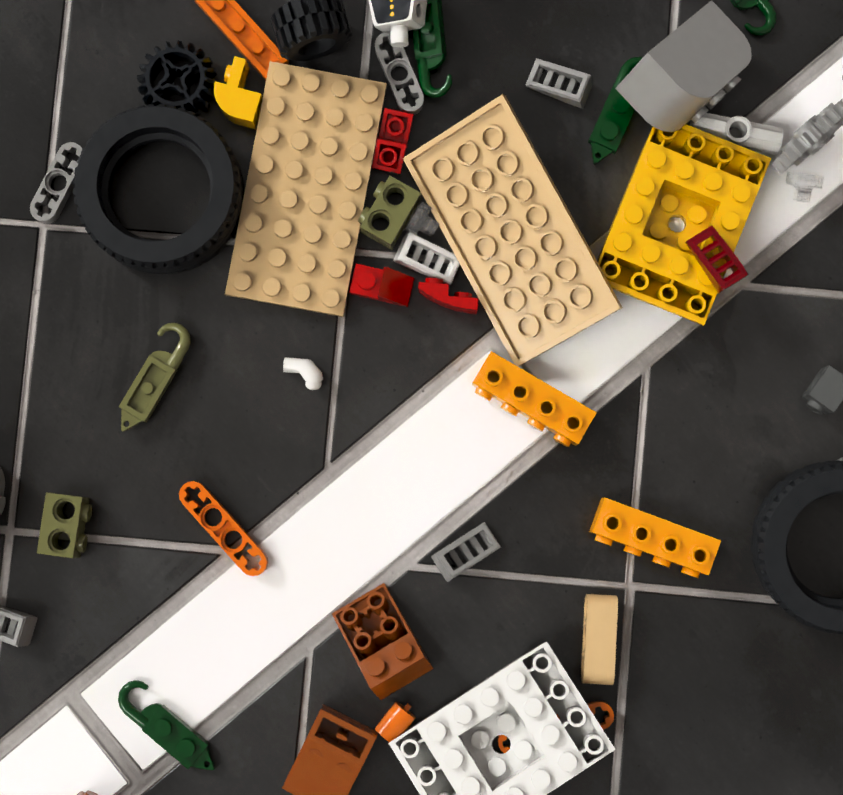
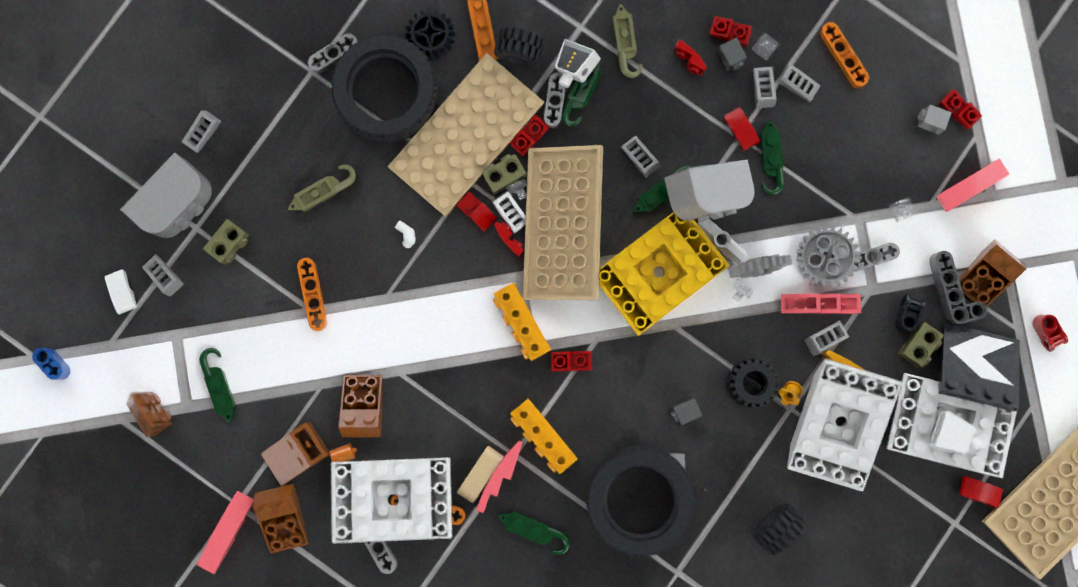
camera: 20 degrees right, 0 degrees up
yellow brick [214,56,263,130] -> none
light grey slope [431,522,501,582] -> none
dark red slope [685,225,749,294] -> none
none -> coral slope [476,440,523,513]
none -> dark green plate [498,511,570,555]
none -> red slope [551,351,592,372]

